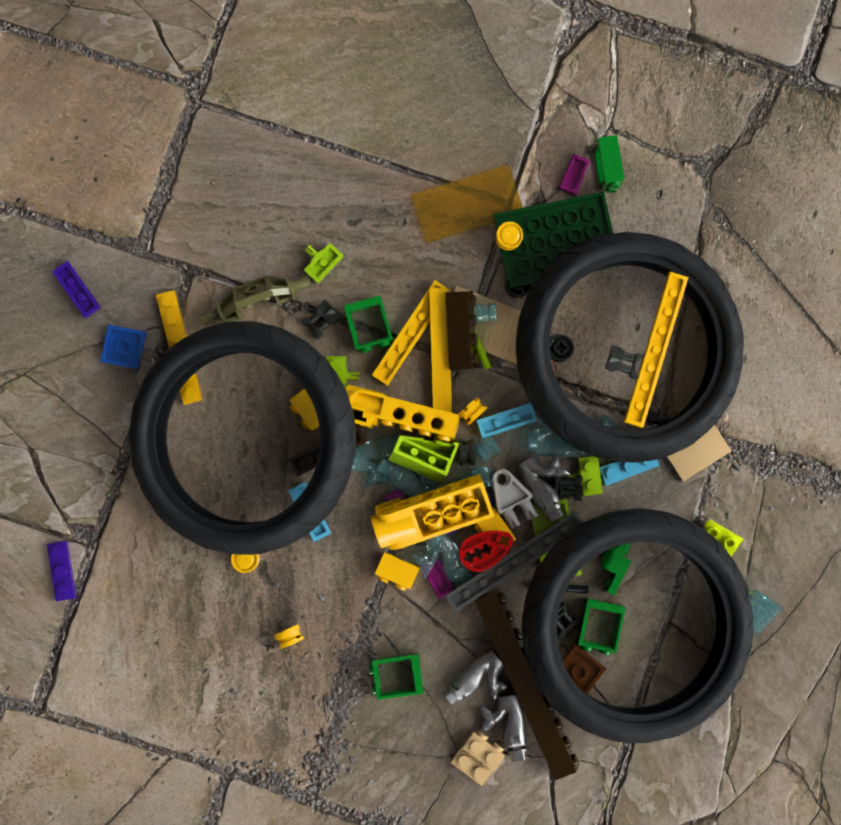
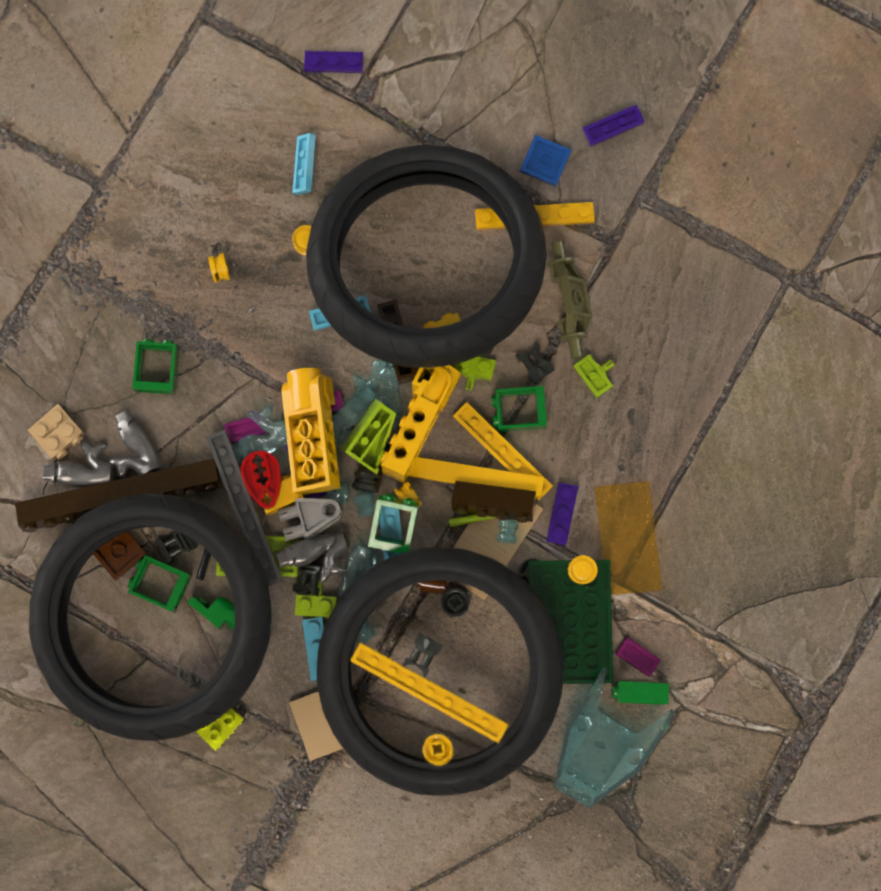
camera: 105 degrees right, 5 degrees down
yellow brick [375,552,420,591] -> none
clear light blue torso [749,589,783,635] -> none
none -> medium azure plate [292,133,316,195]
none -> window [368,493,419,553]
none -> yellow wheel [423,734,453,766]
none -> dark purple plate [546,482,579,546]
none -> clear light blue windscreen [554,667,674,809]

